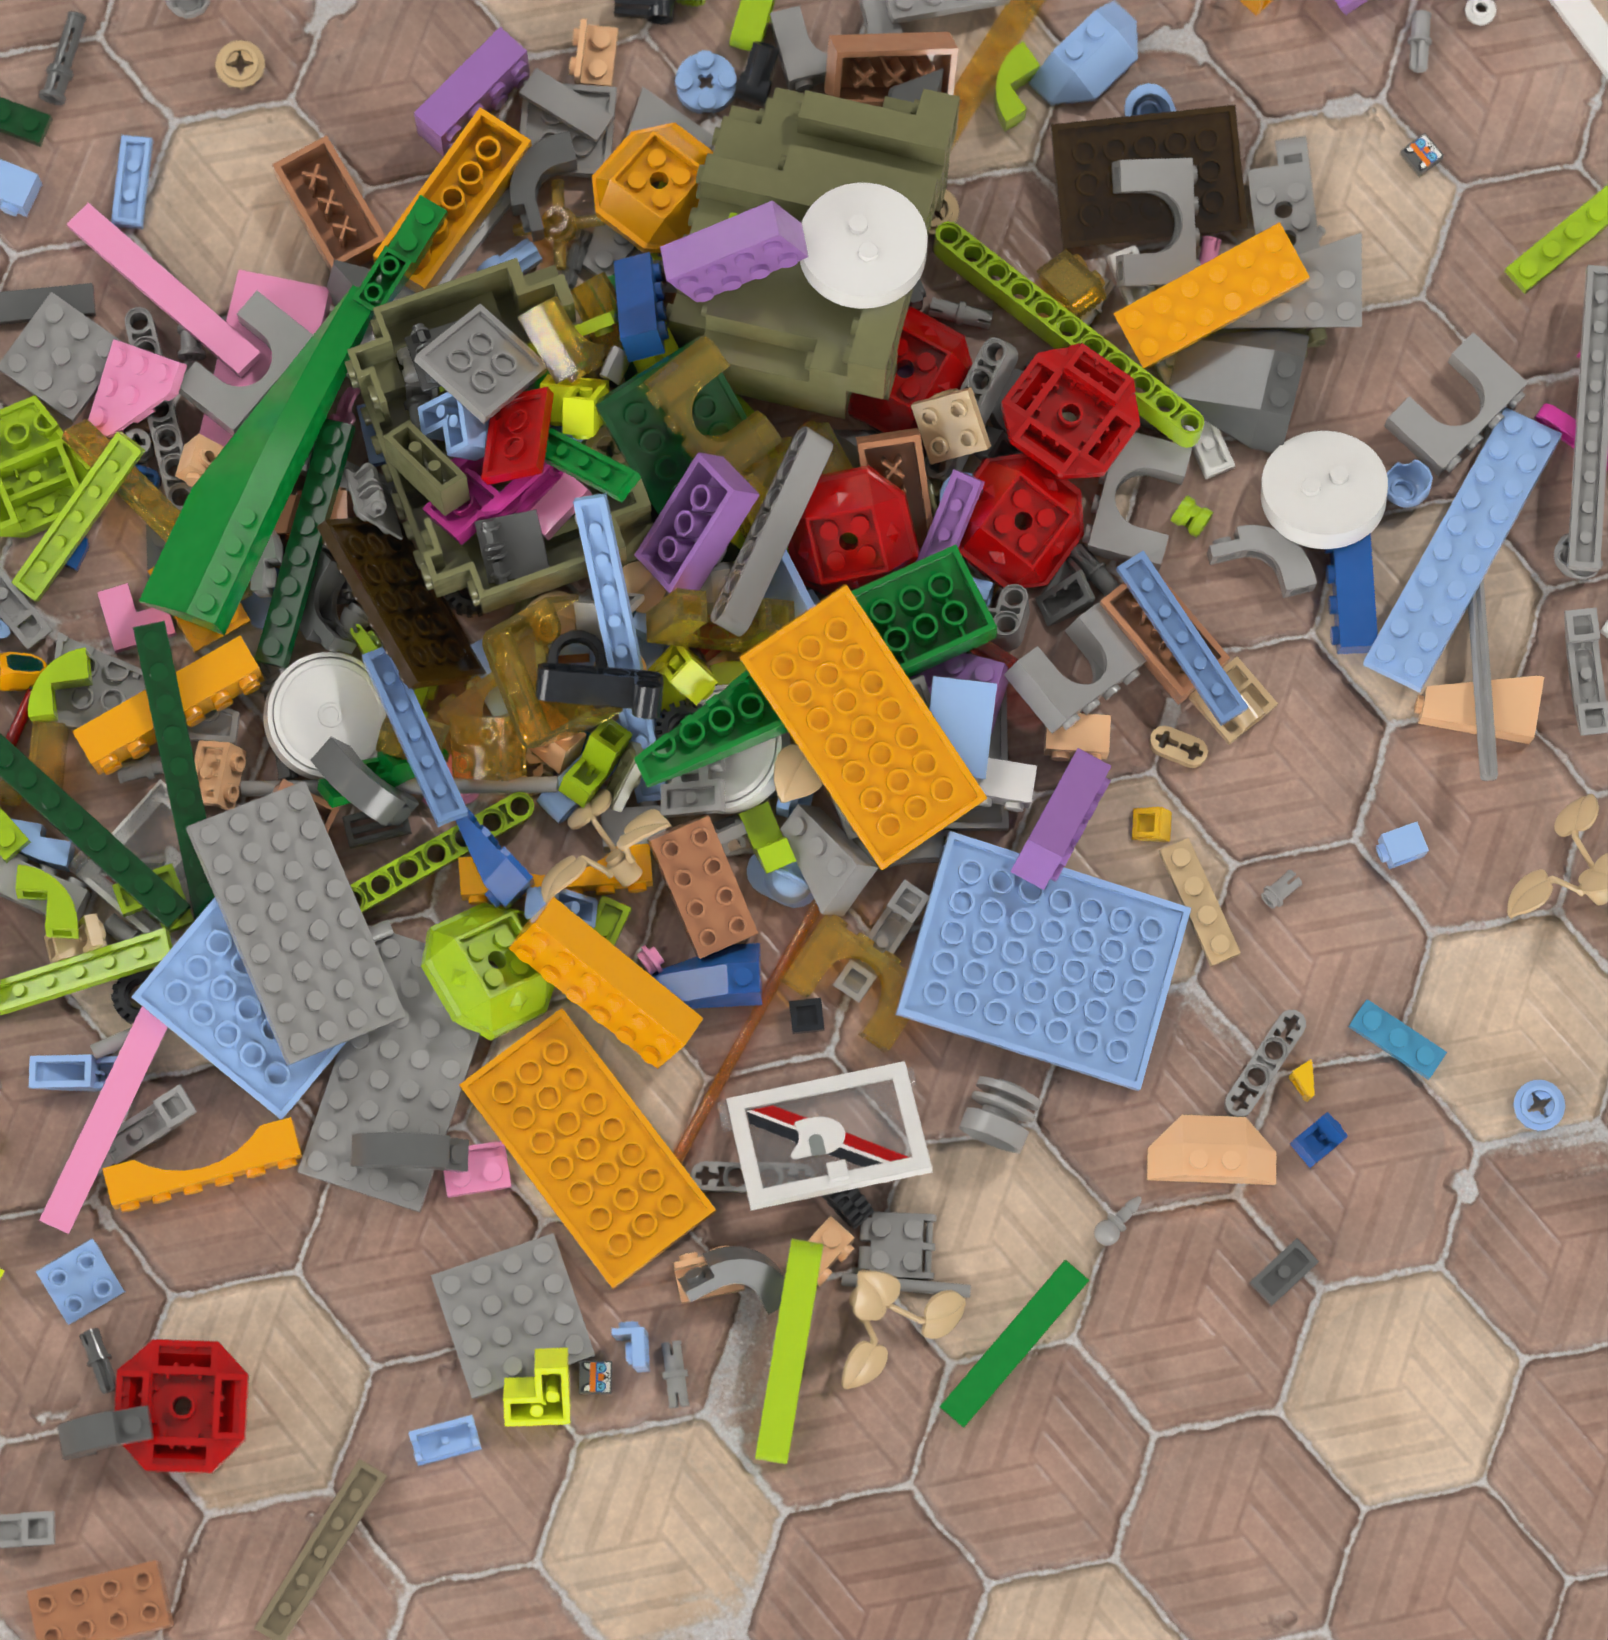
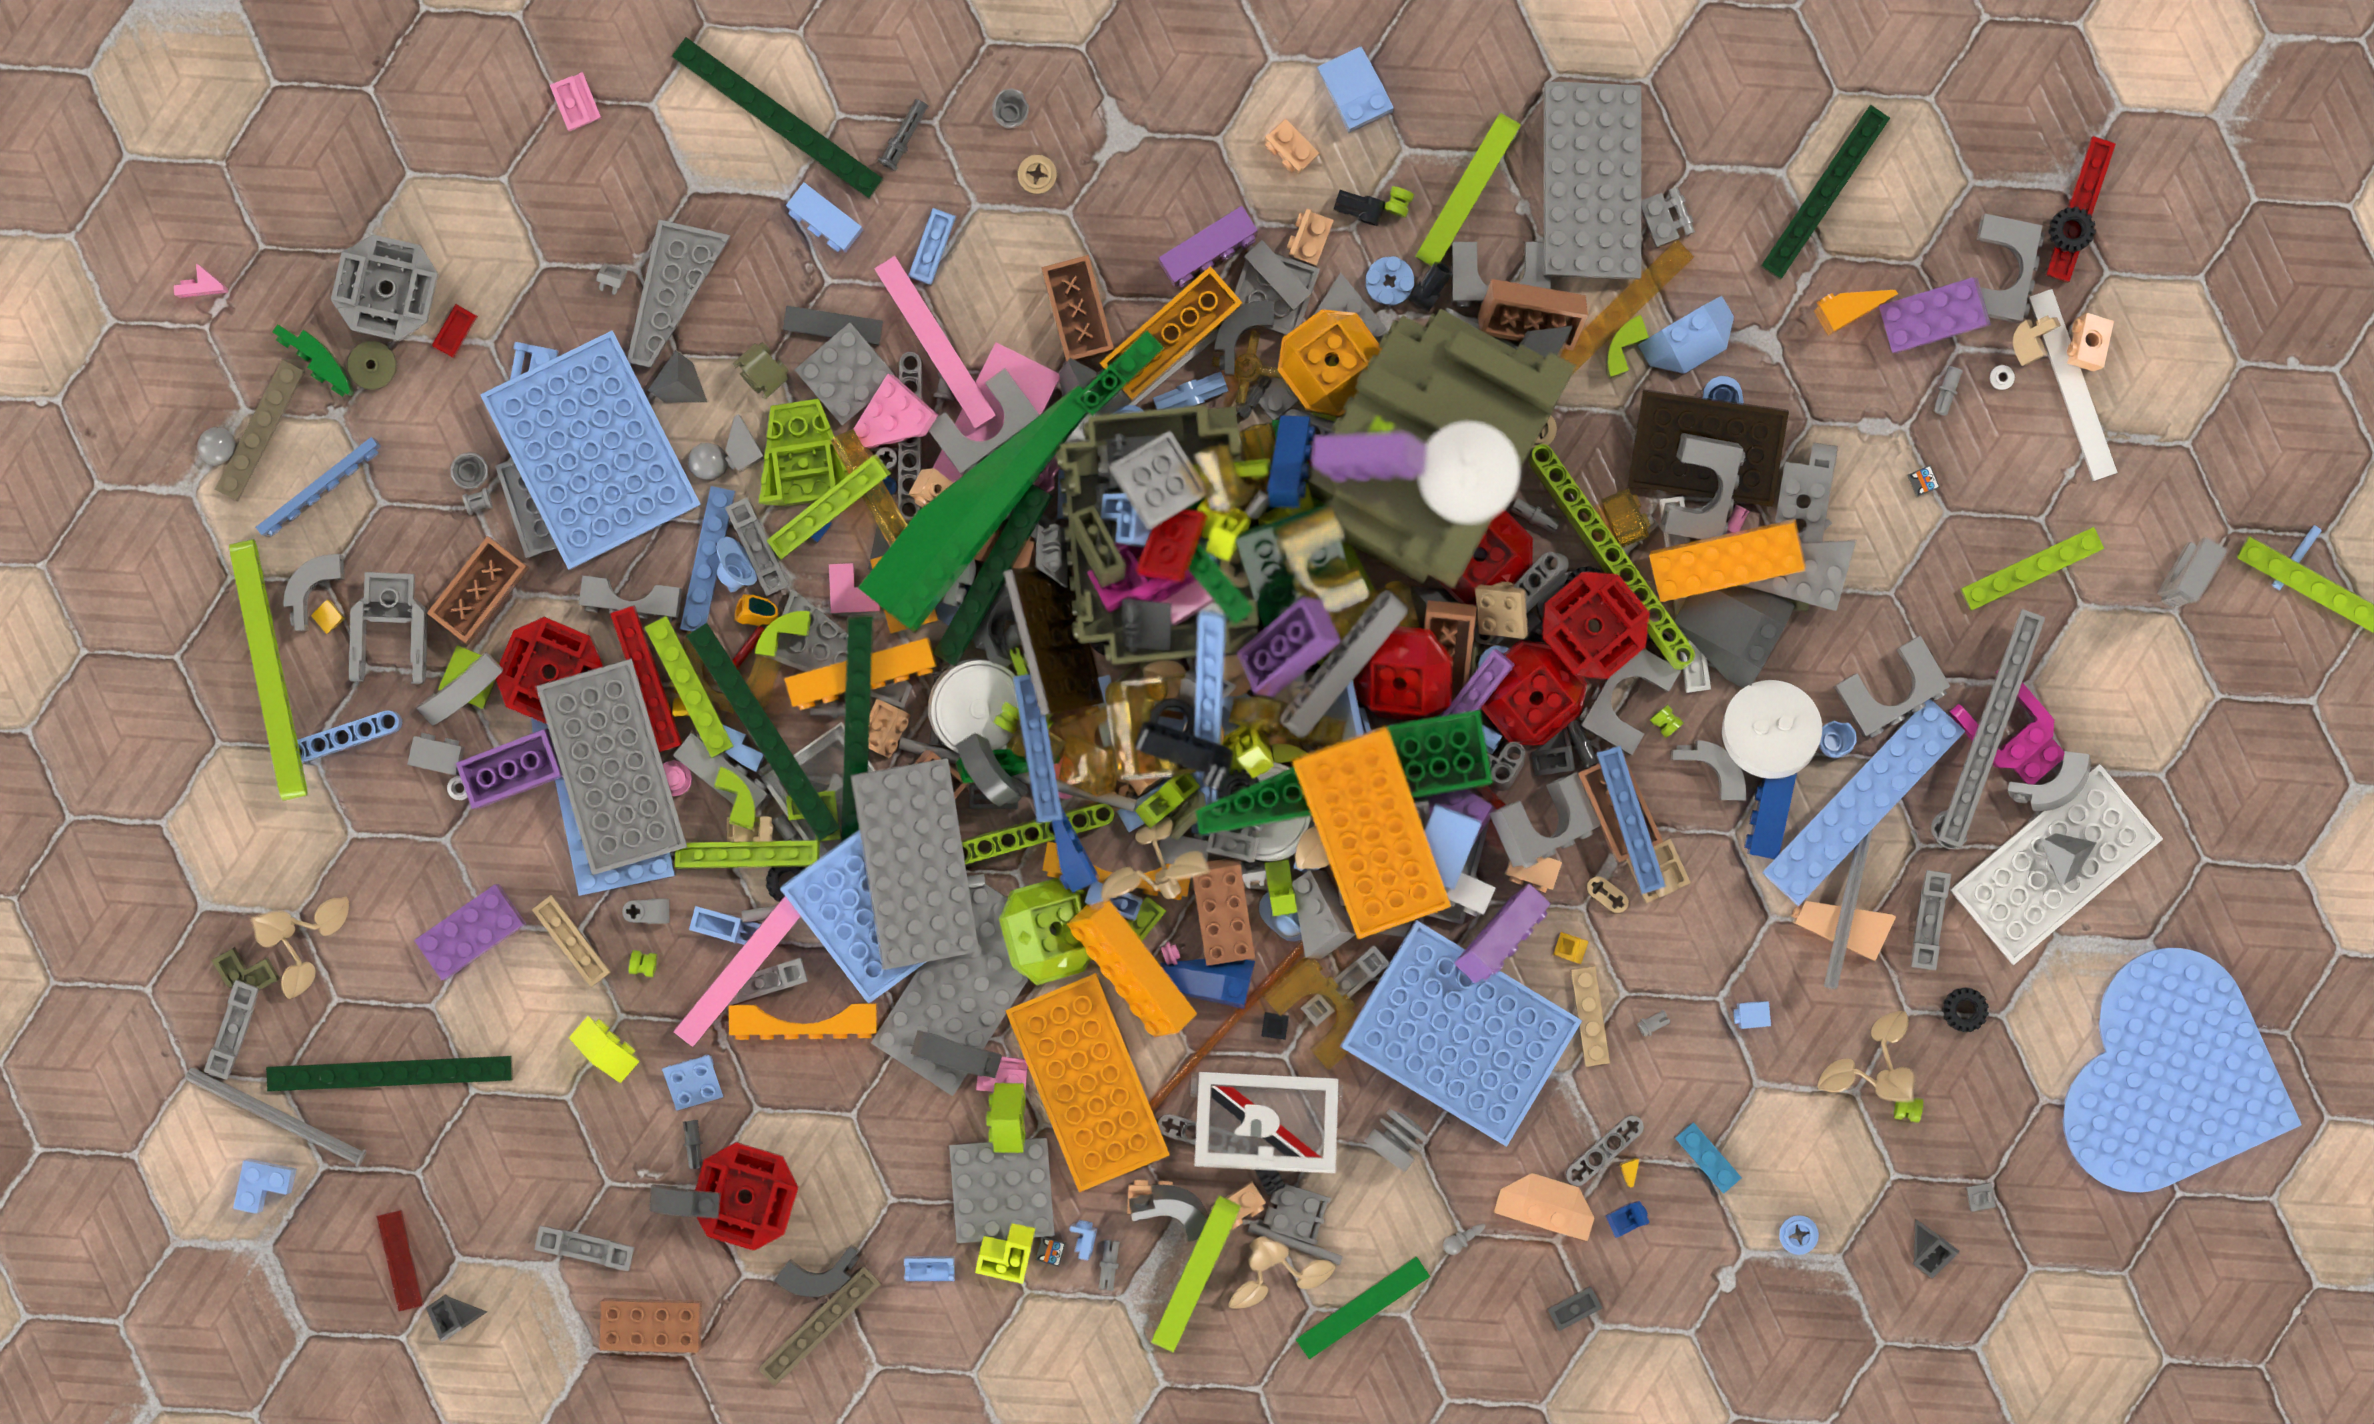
camera: 20 degrees right, 10 degrees up
none -> dark grey arch [774,1244,859,1297]
none -> lime brick [986,1083,1026,1153]
none -> lime wheel [993,701,1020,735]

